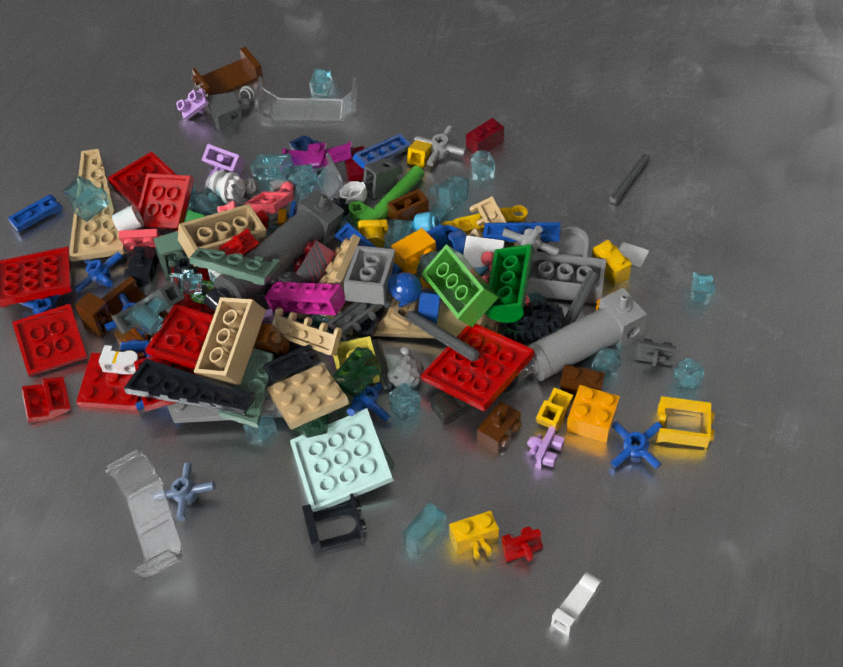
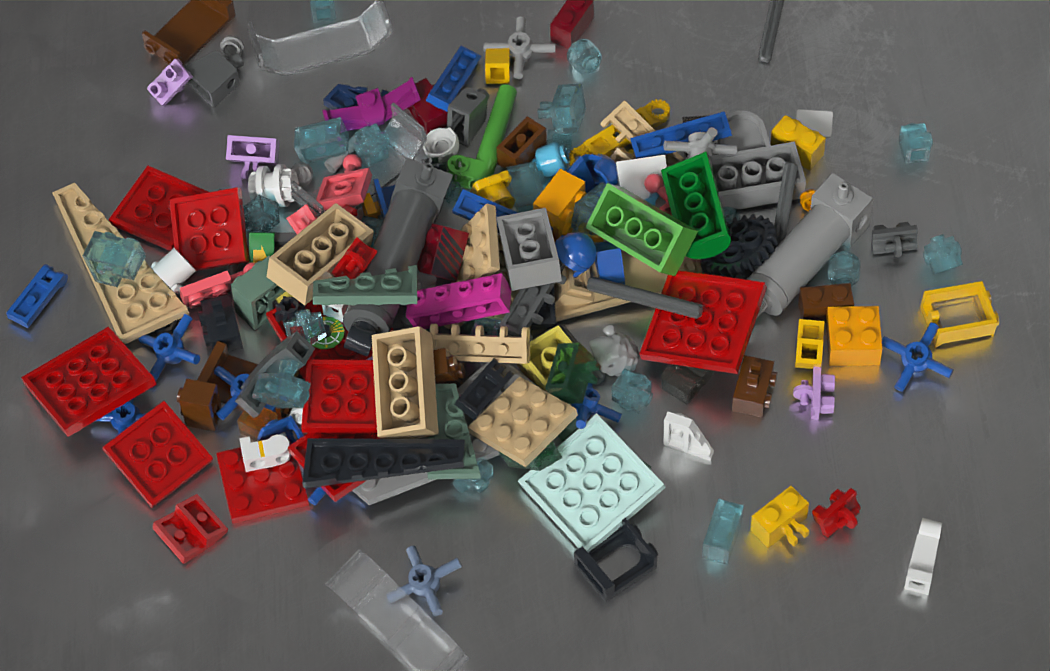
camera: 20 degrees left, 5 degrees up
none -> white wing [663,411,714,461]

